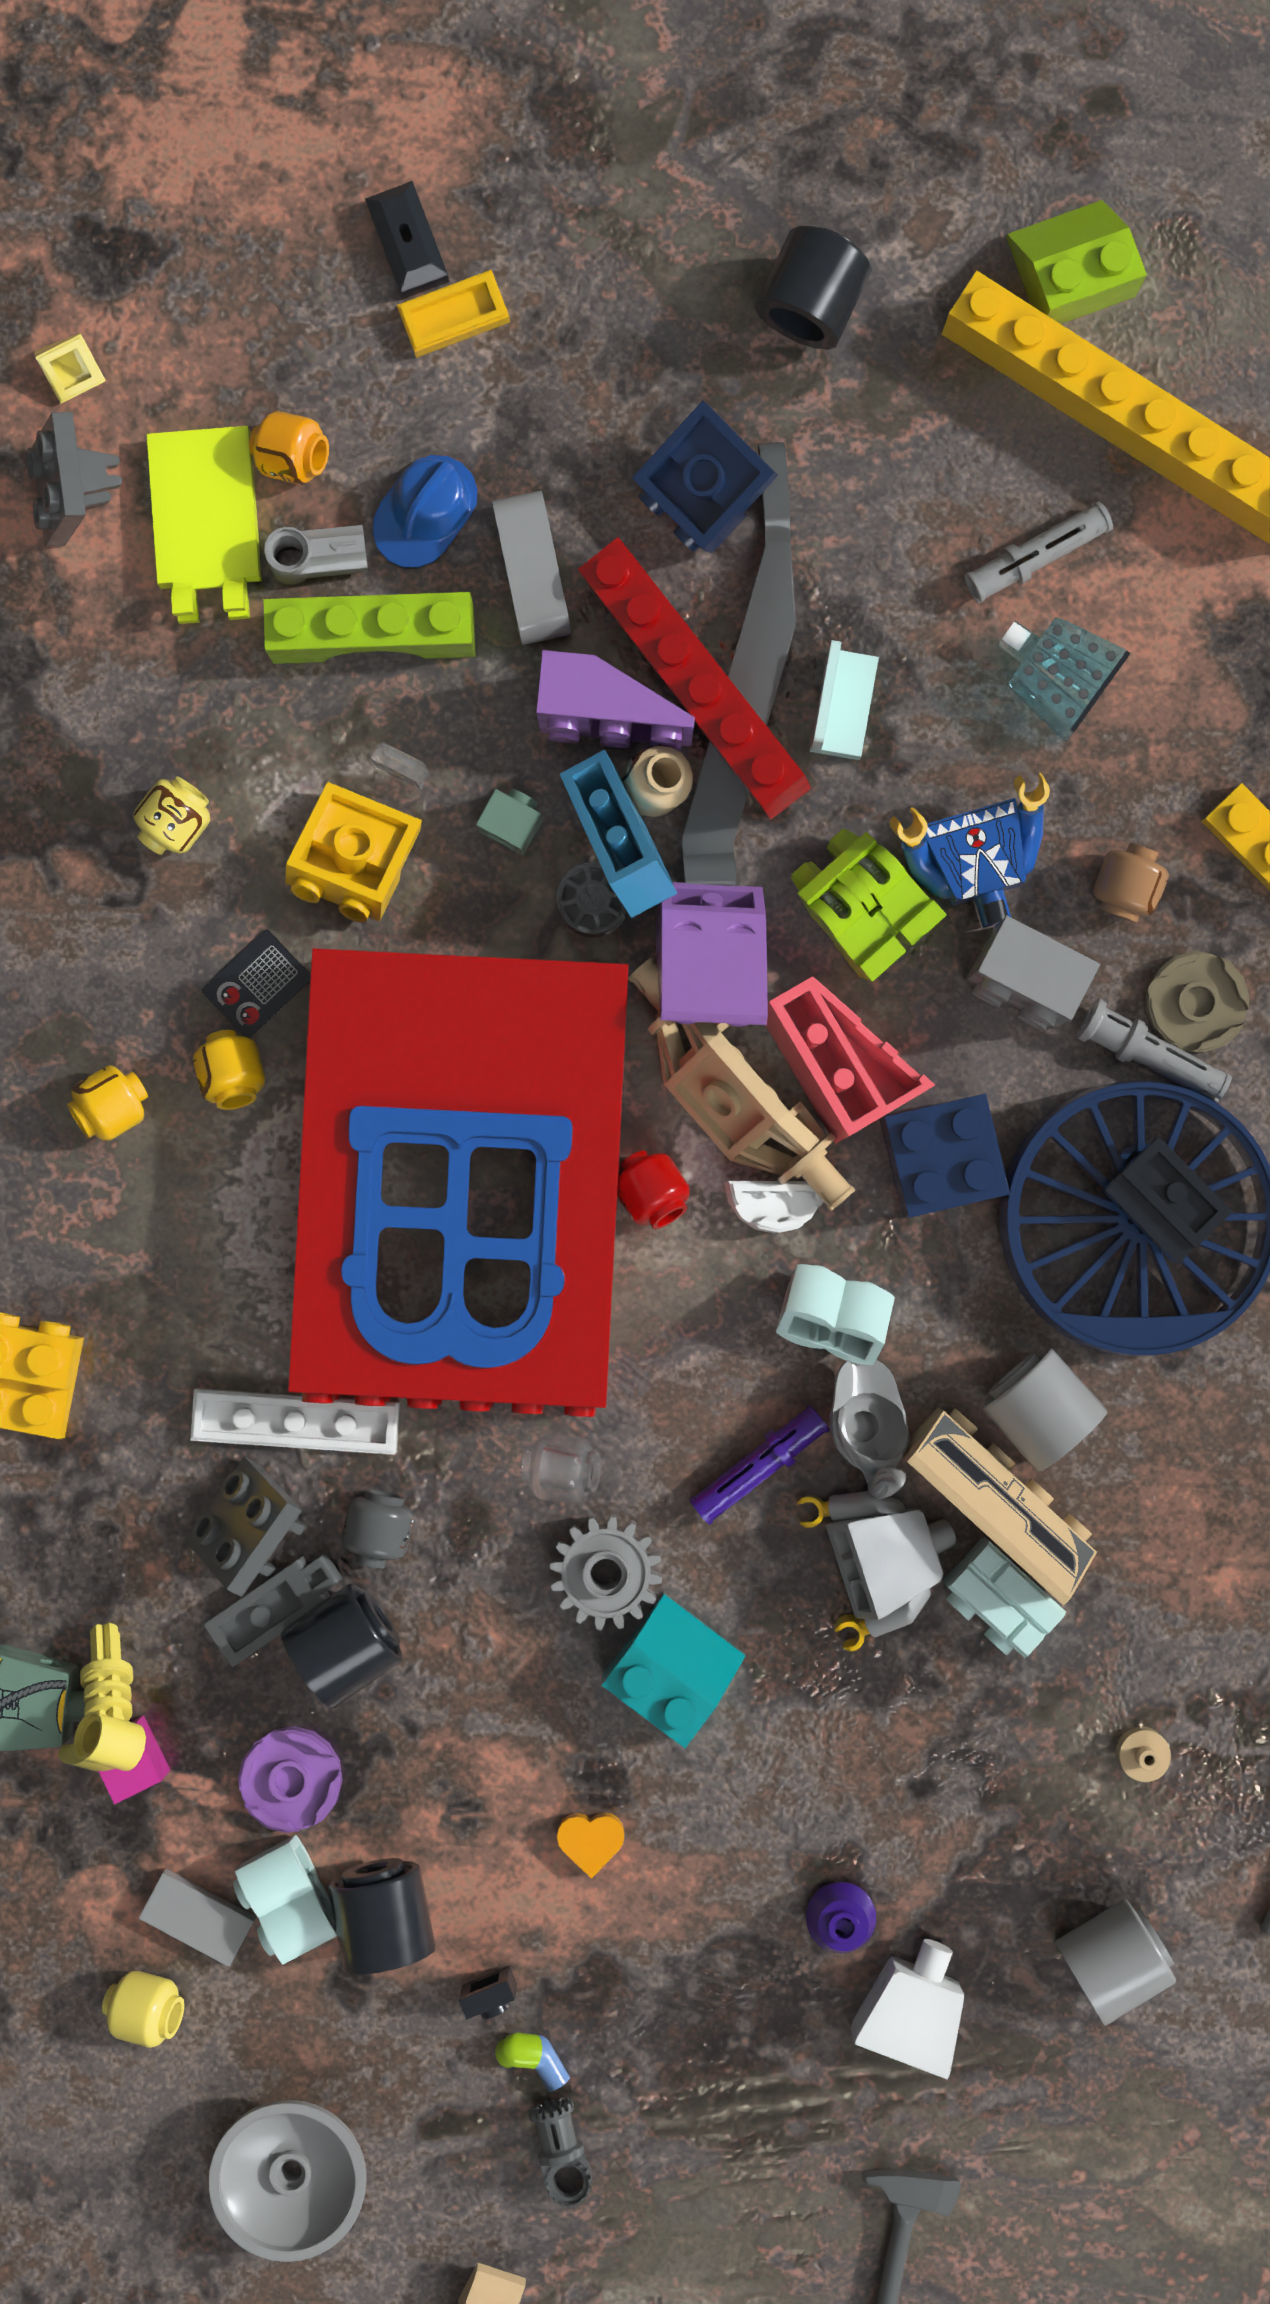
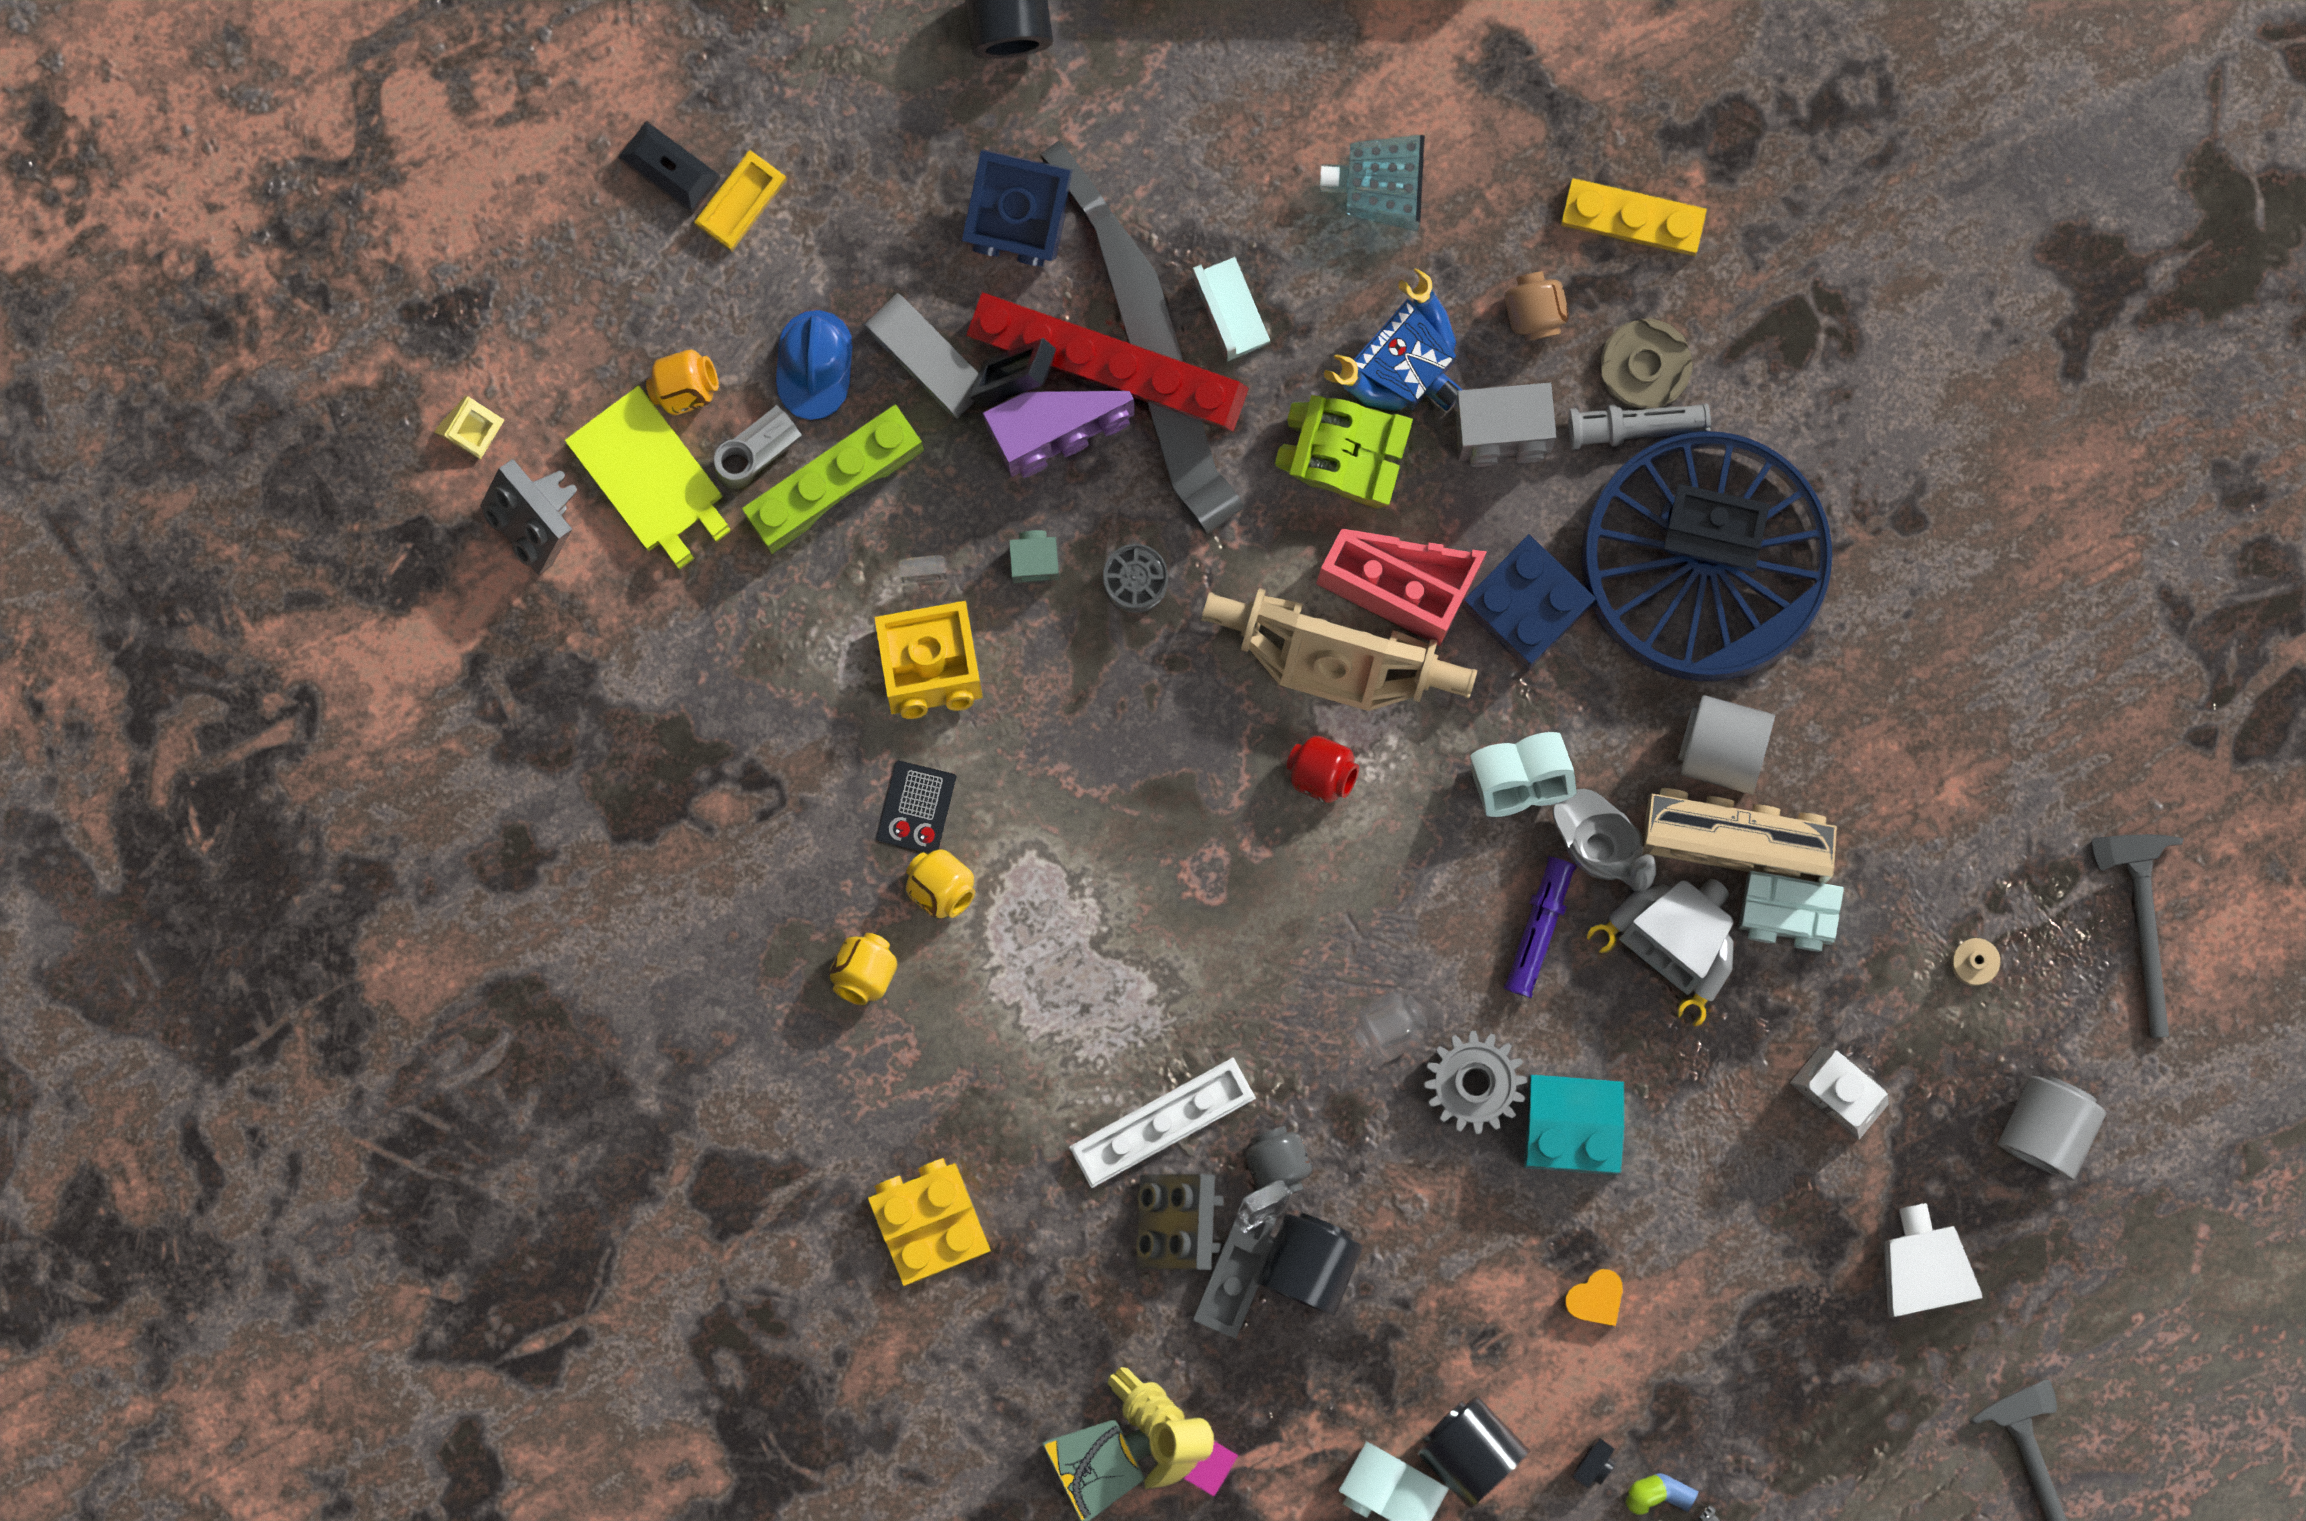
camera: 30 degrees left, 5 degrees down
light yellow head [133,776,210,855] -> none
medium lavender tile [238,1726,343,1833] -> none
red panel [288,948,629,1417] -> none
dark azure brick [559,749,677,918] -> none
tan head [621,744,693,817] -> none
medium lavender slope [655,882,768,1027] -> none
white plate [724,1181,824,1233] -> none
dark purple cone [806,1882,876,1954] -> none
light grey pin [964,501,1113,603] -> none
none -> black piece [969,338,1056,408]
none -> clear tile [1235,1180,1291,1233]
none -> white torso [1790,1047,1889,1140]

